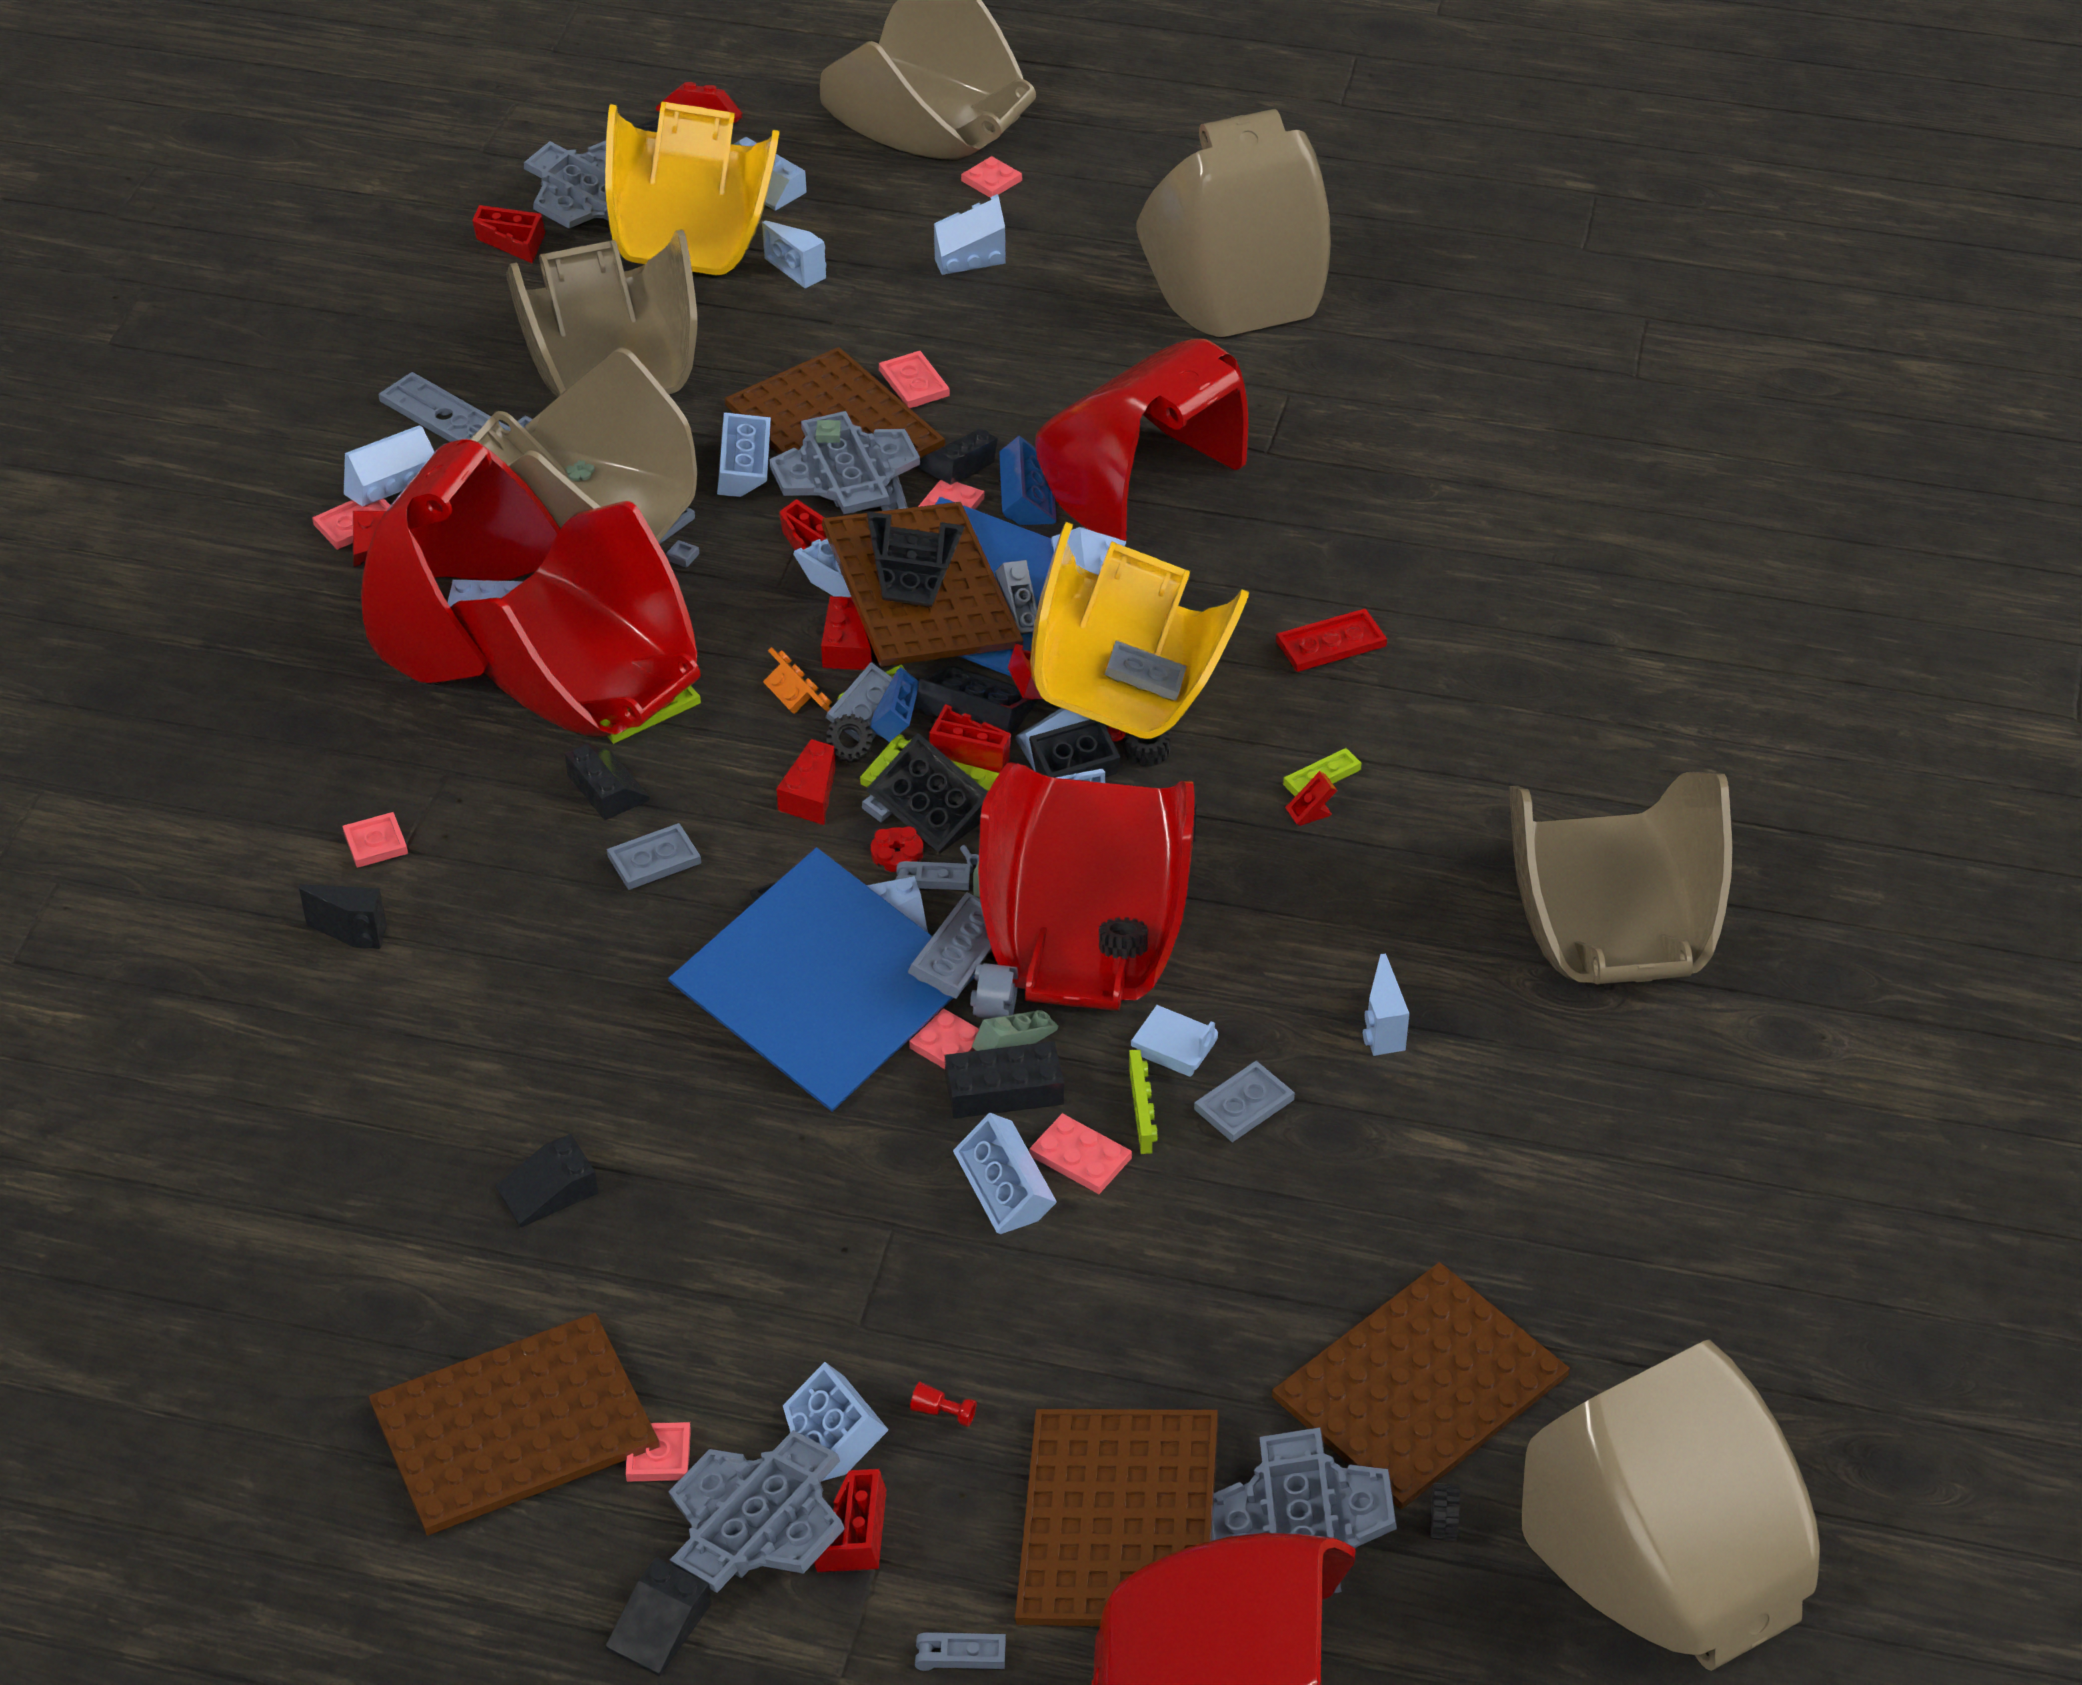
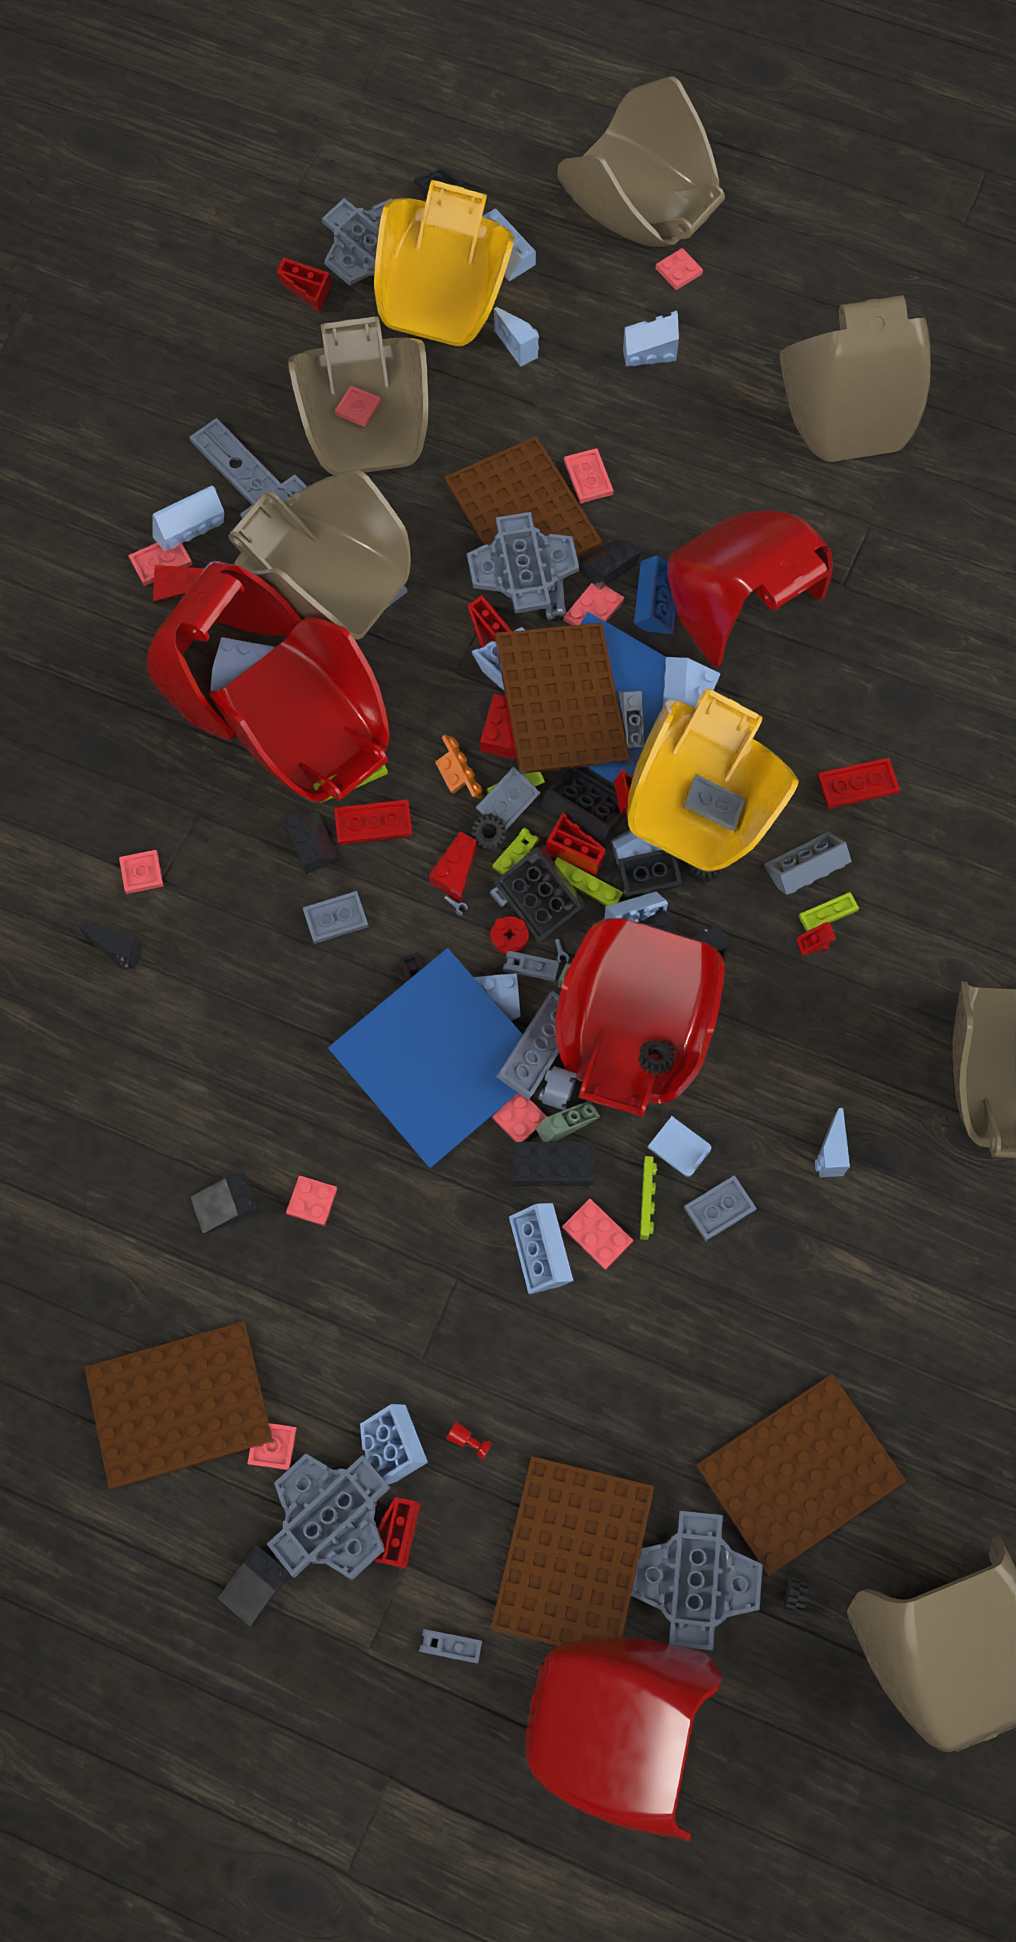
camera: 10 degrees right, 25 degrees up
sand green plant [565,460,595,481] -> none
red wedge [656,82,742,123] -> none
sand blue tile [666,540,699,568] -> none
light blue slope [717,413,771,497] -> none
sand green plate [816,420,841,443] -> none
black wedge [867,511,965,607] -> none
blue slope [870,667,919,742] -> none
none -> coral plate [286,1175,337,1226]
none -> red plate [334,799,412,845]
none -> coral plate [335,386,381,427]
none -> sand blue hand [445,895,468,916]
none -> sand blue slope [764,832,852,895]

